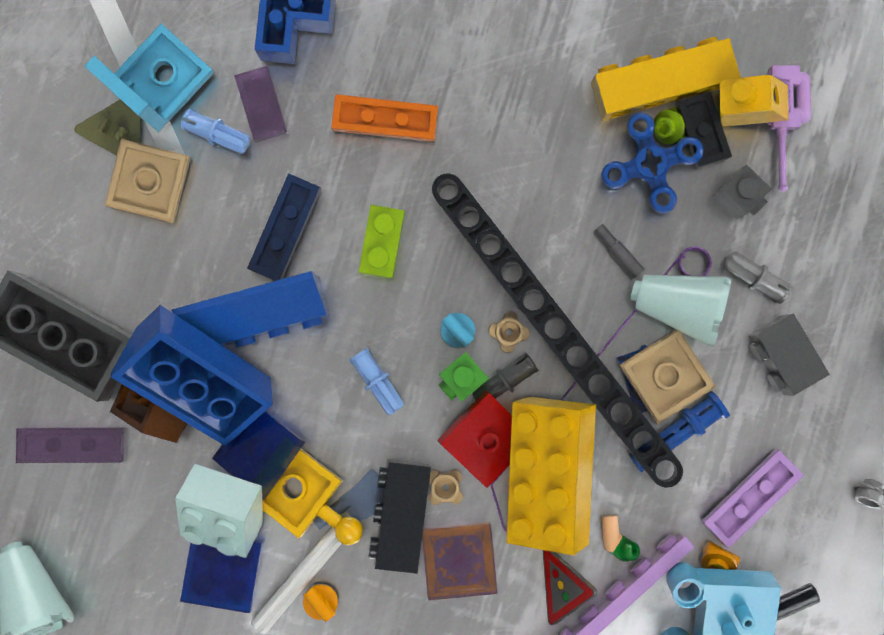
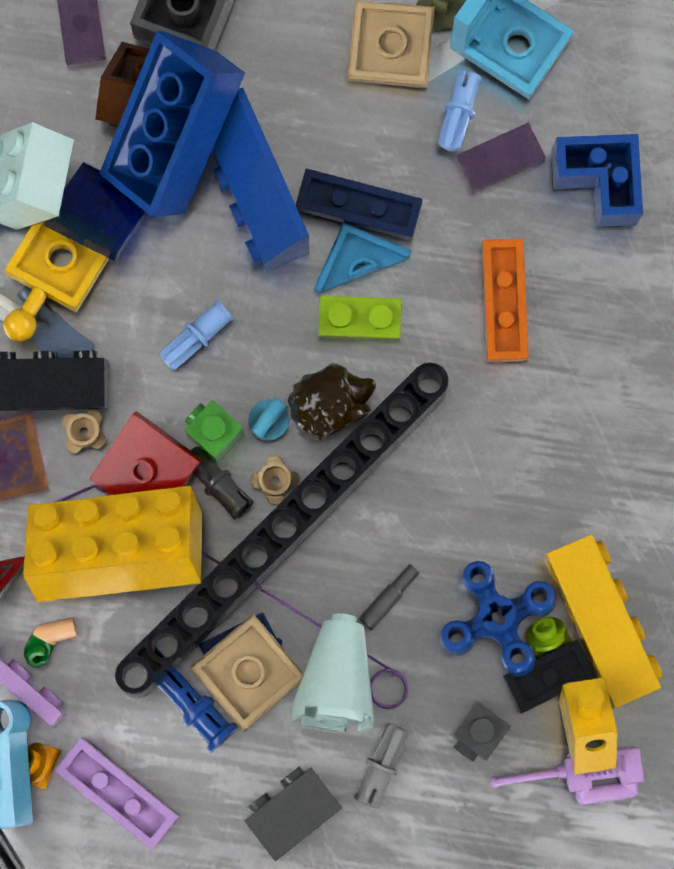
camera: 80 degrees right, 5 degrees down
none -> dark brown animal [287,363,376,442]
none -> dark azure tile [314,222,412,294]

